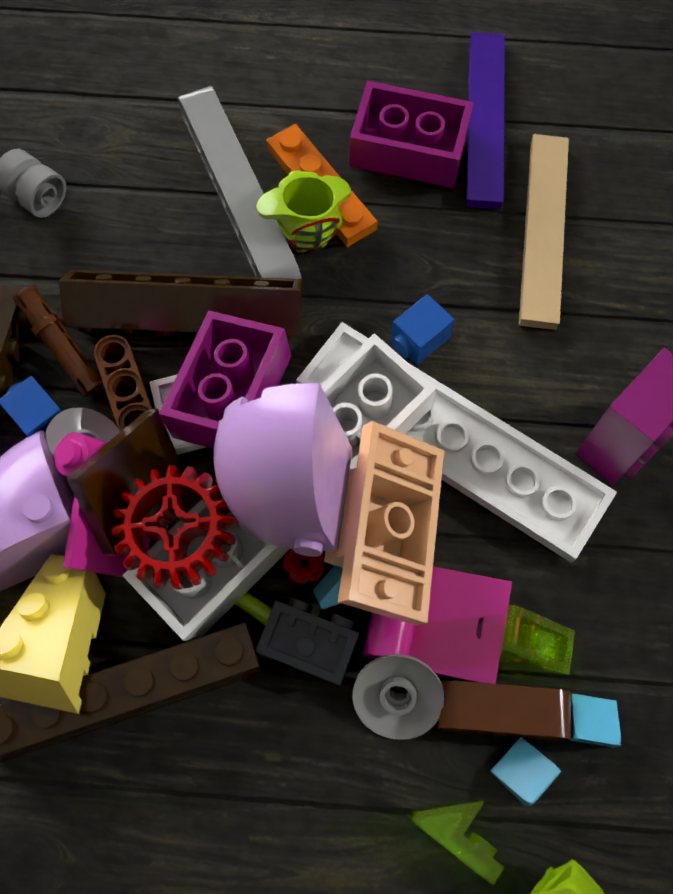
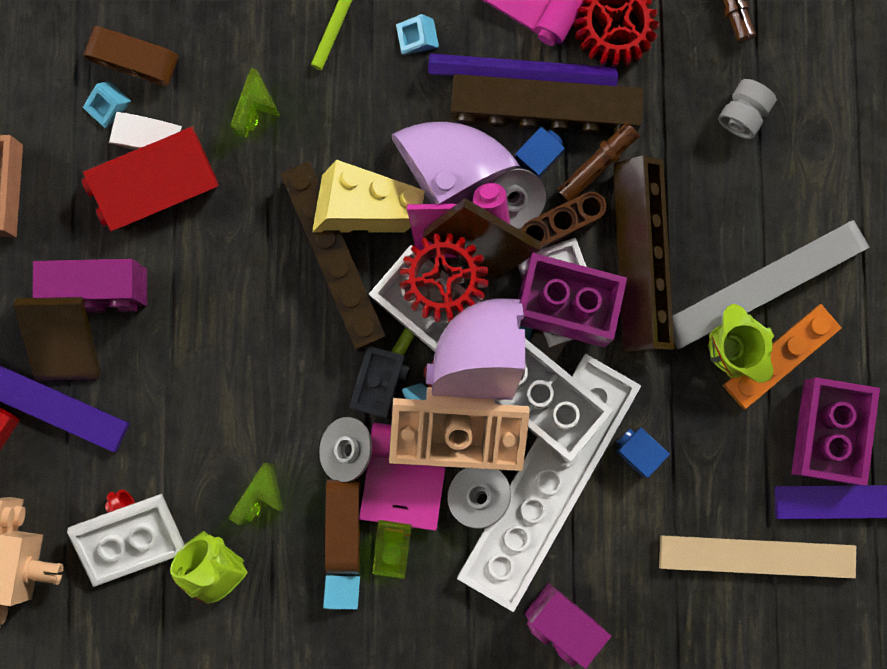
camera: 85 degrees right, 15 degrees up
medium azure slope [490,737,561,806] -> none
none -> light grey dish [448,468,511,529]

